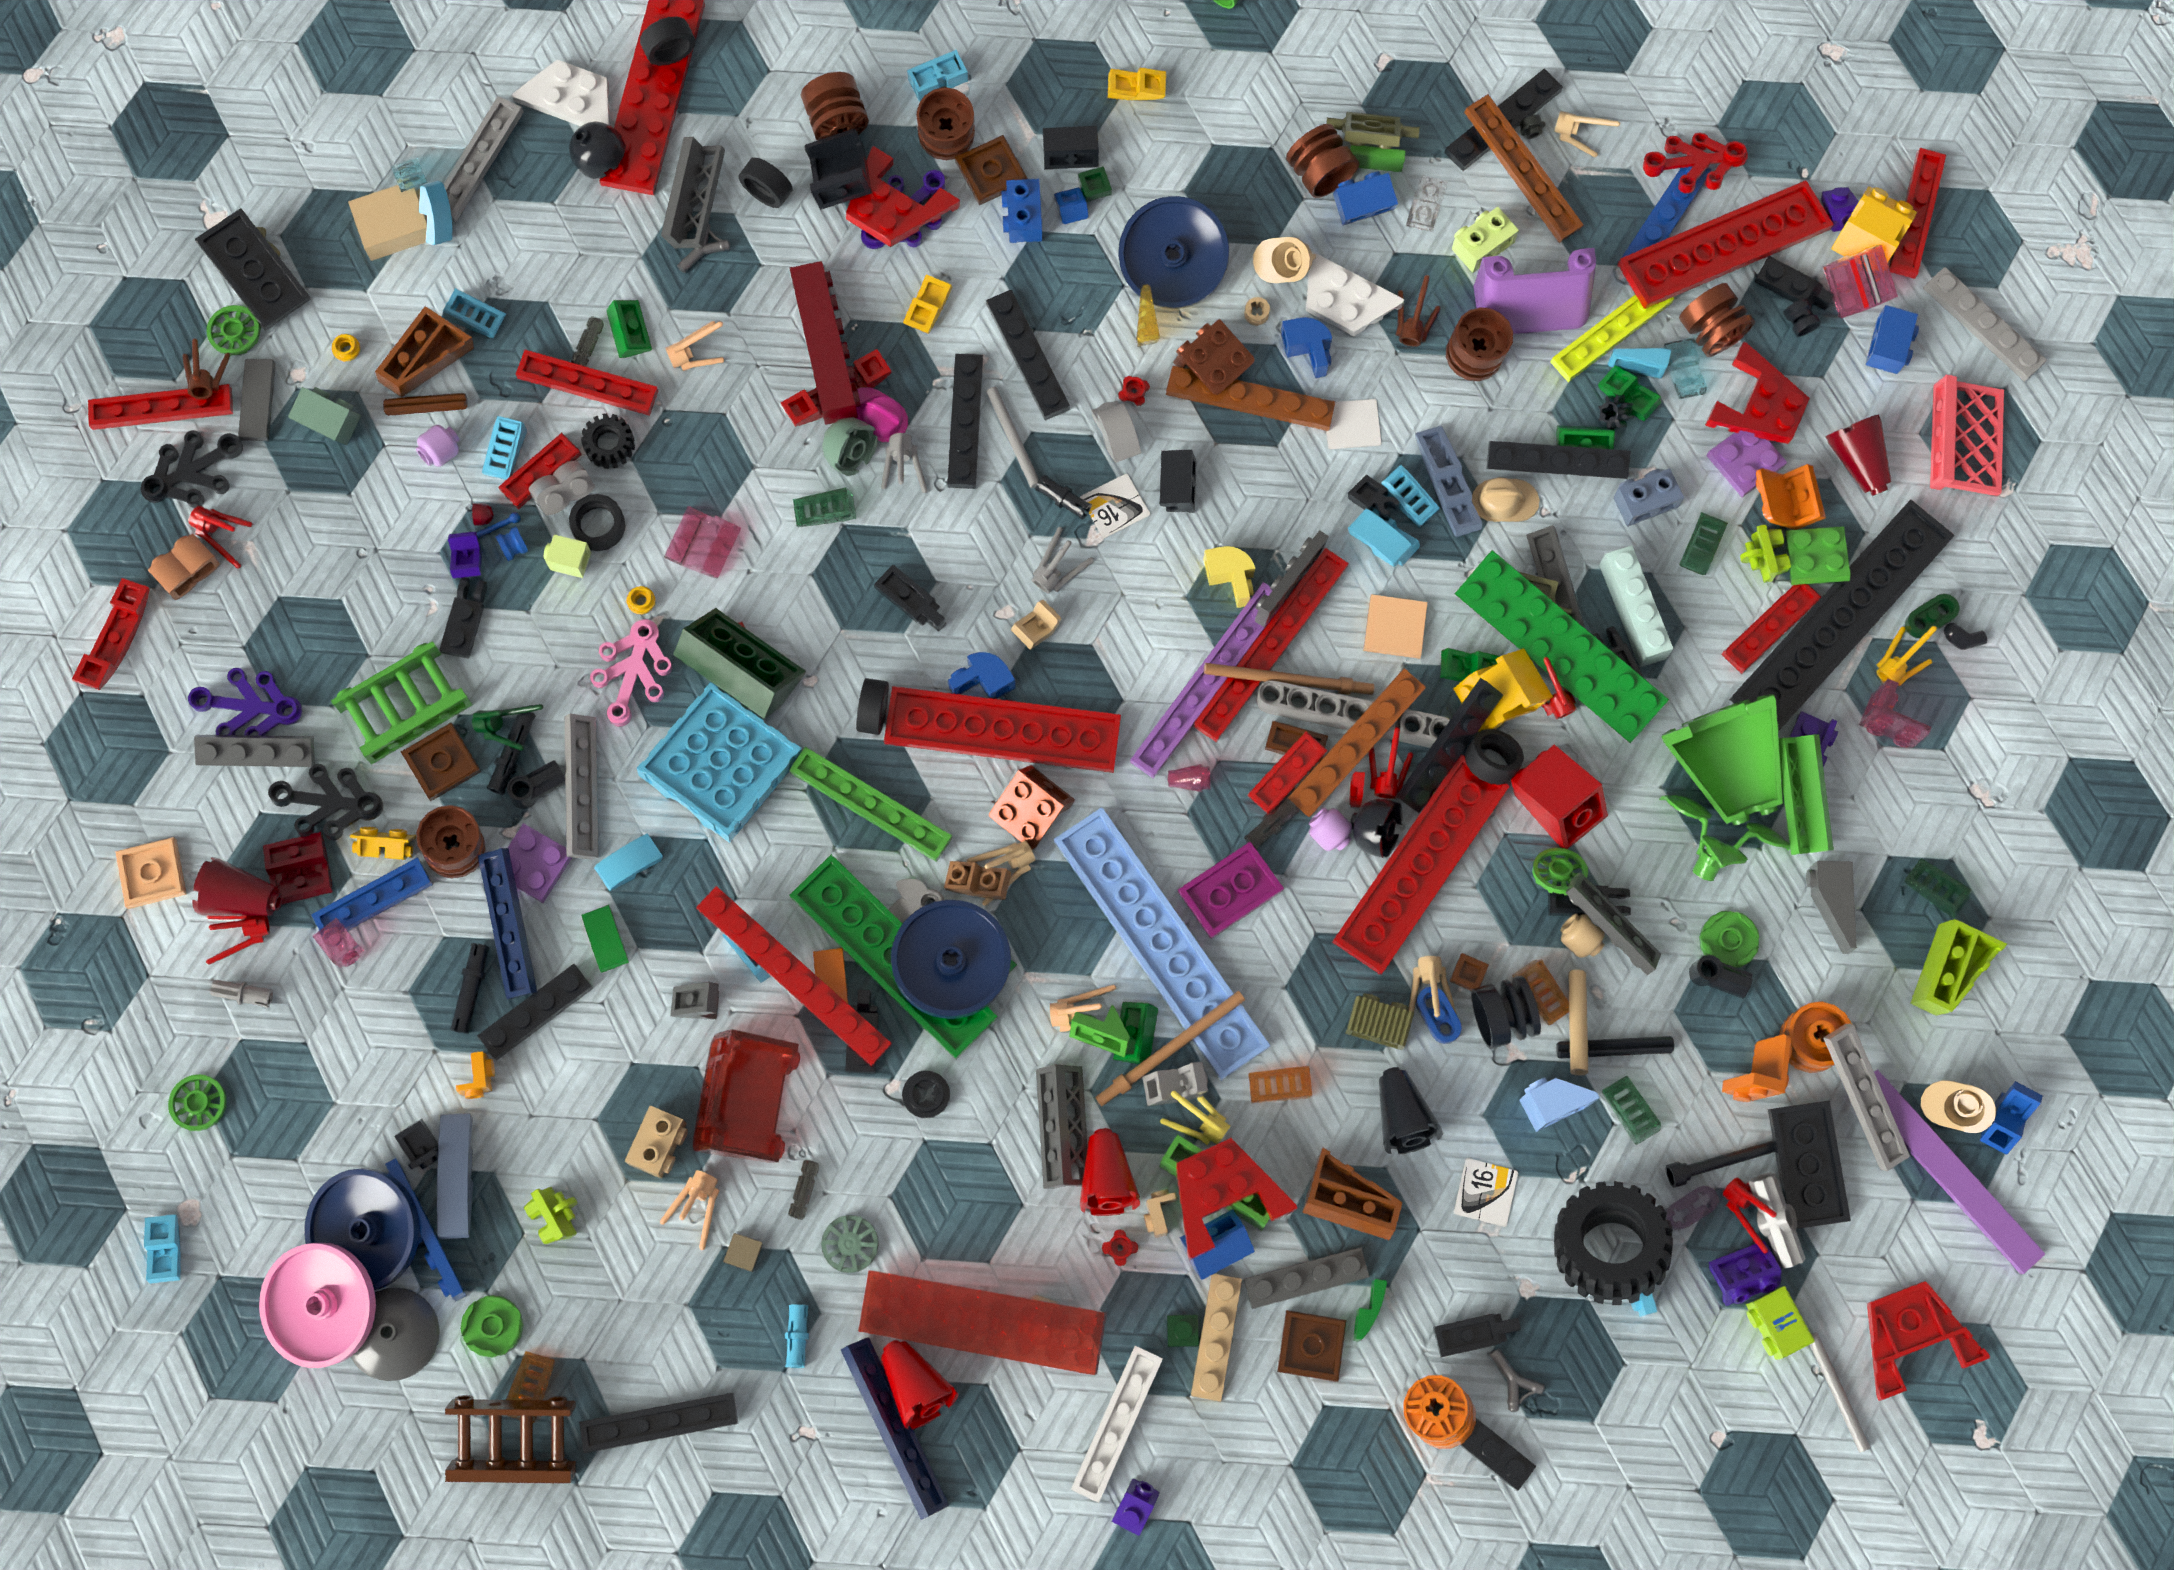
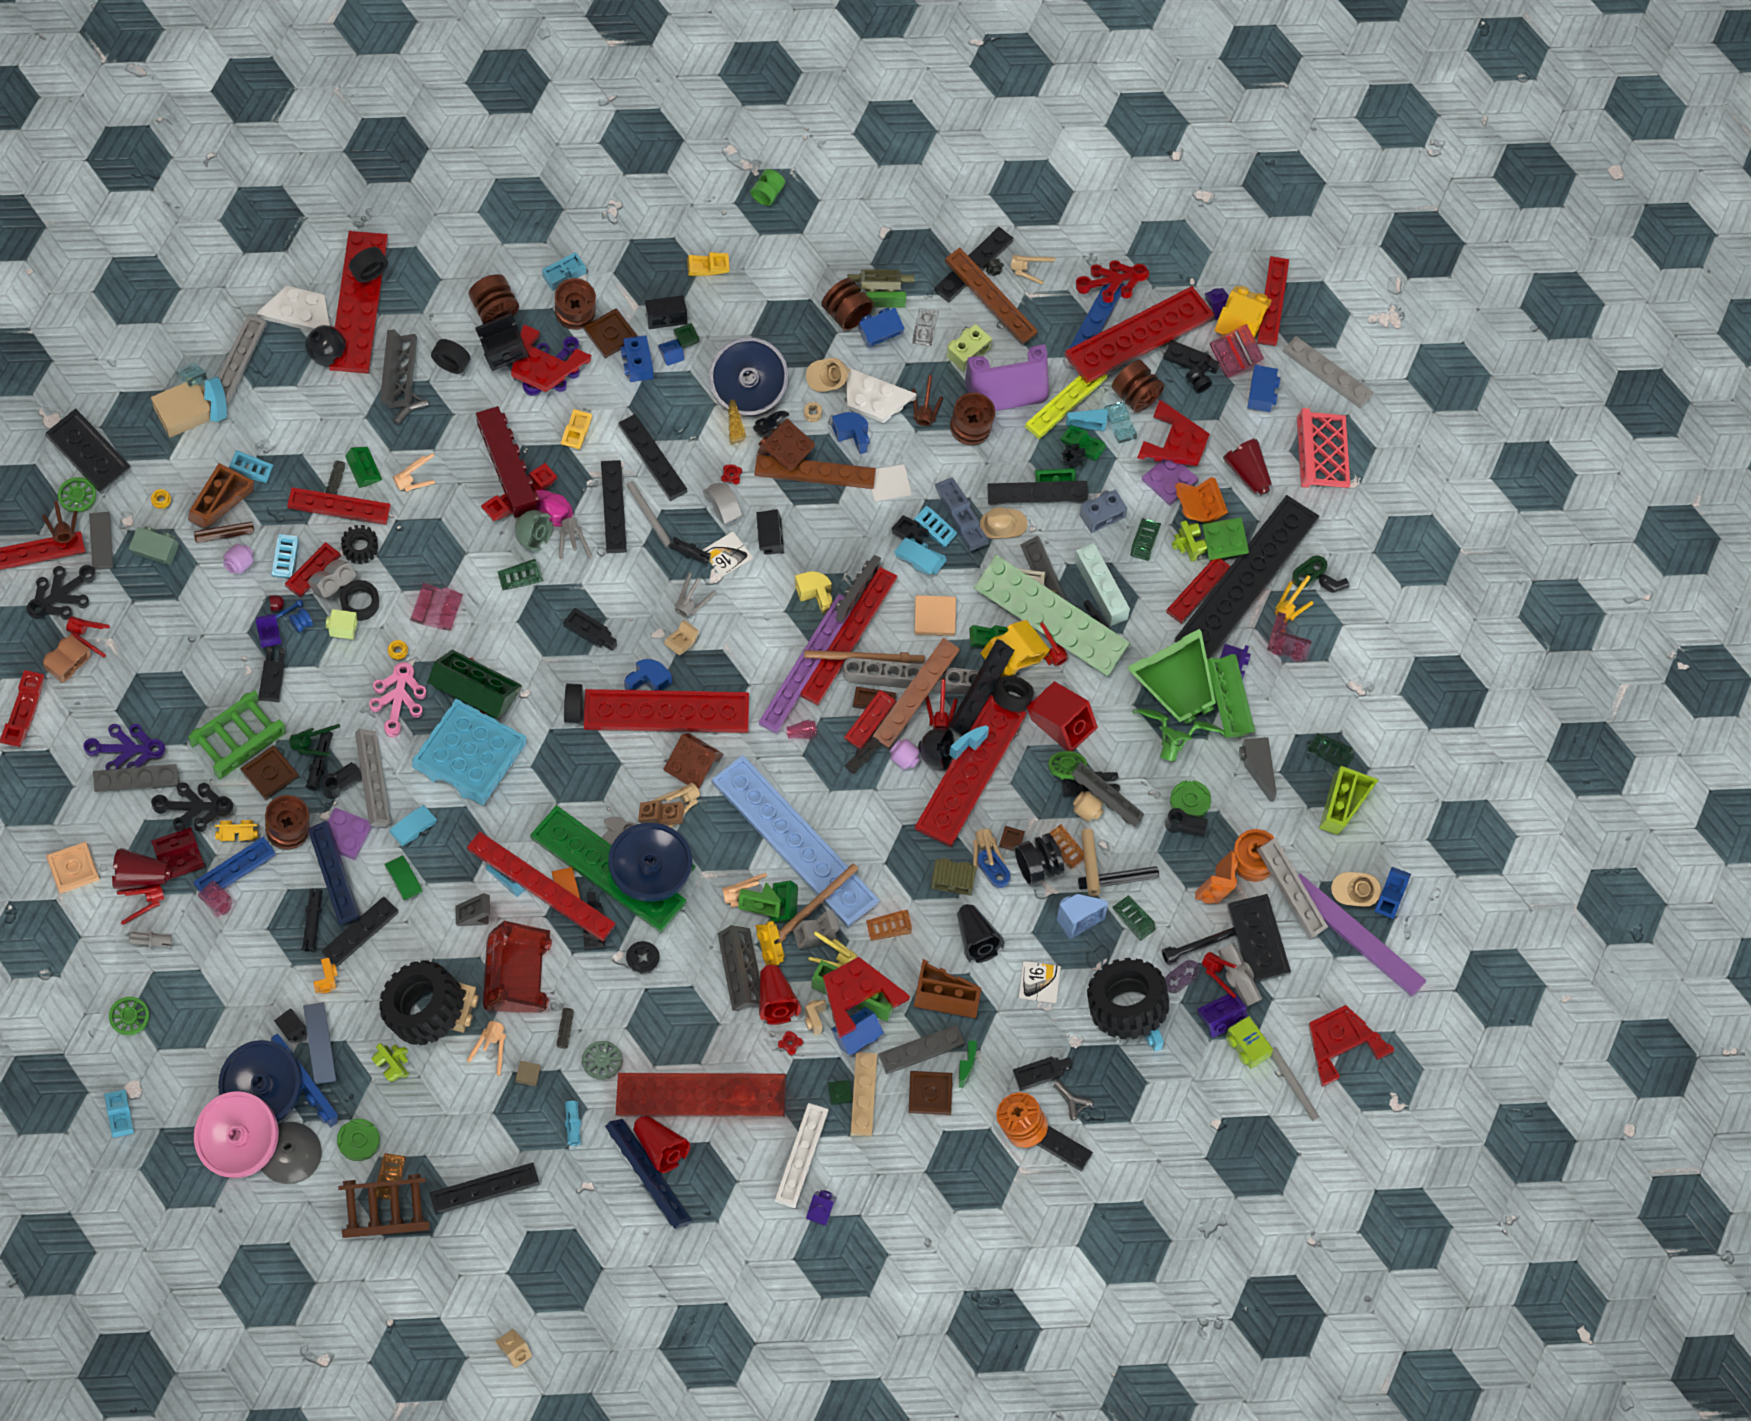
camera: 10 degrees left, 10 degrees down
bright green plate [789,747,952,862] -> none
magenta plate [1178,842,1284,939] -> none
red tile [1349,772,1365,808] -> none
none -> black tyre [379,960,464,1045]
none -> black plate [753,411,789,435]
none -> yellow hinge [755,921,785,965]
none -> medium azure slope [950,725,989,760]

